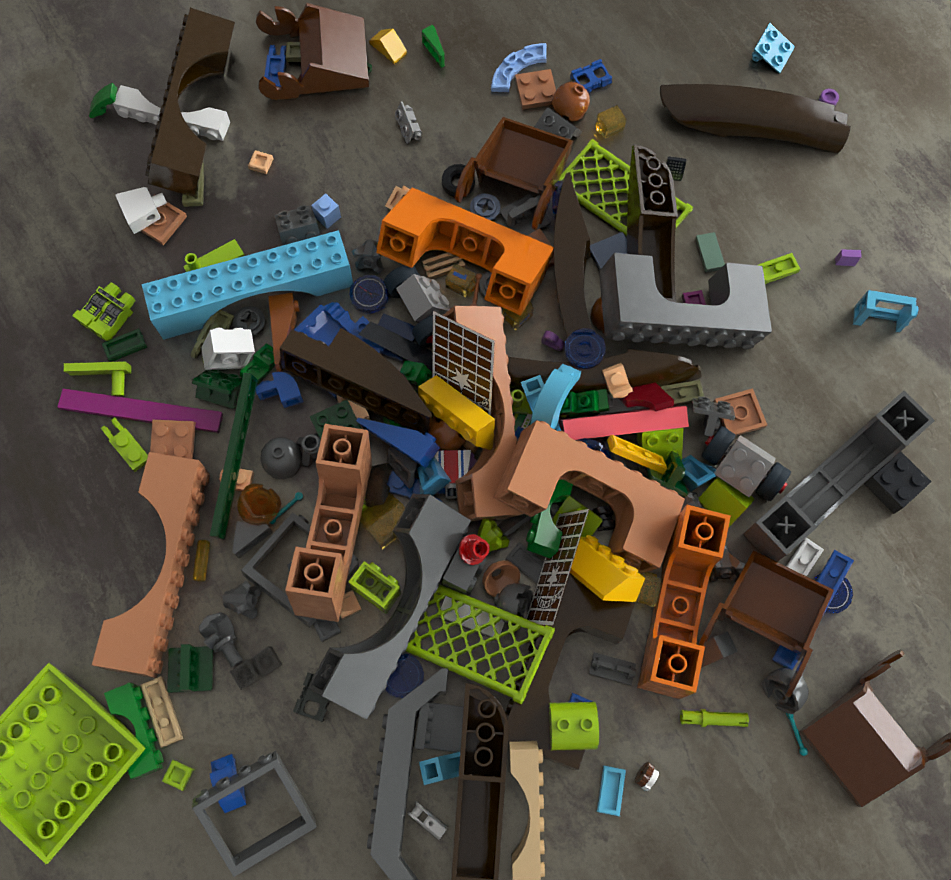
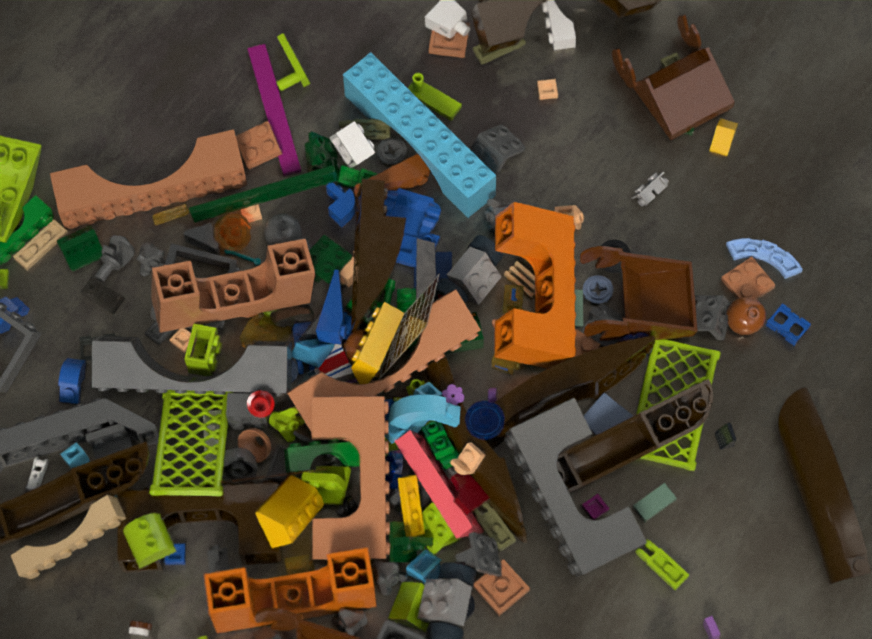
camera: 70 degrees right, 5 degrees down
lime hips [72,282,136,341] -> none
dark green tile [101,328,148,362] -> none
lime hinge [101,417,148,472] -> none
blue hinge [264,45,286,87] -> none
light blue brick [311,194,341,229] -> none
clear blue tile [349,275,389,313] -> none
clear blue tile [385,654,424,698] -> none
green slope [422,25,445,68] -> none
clear yellow brick [595,105,627,138] -> none
medium azure tile [596,766,626,816] -> none
none -> blue brick [58,358,86,404]
none -> medium lavender plant [442,384,465,406]

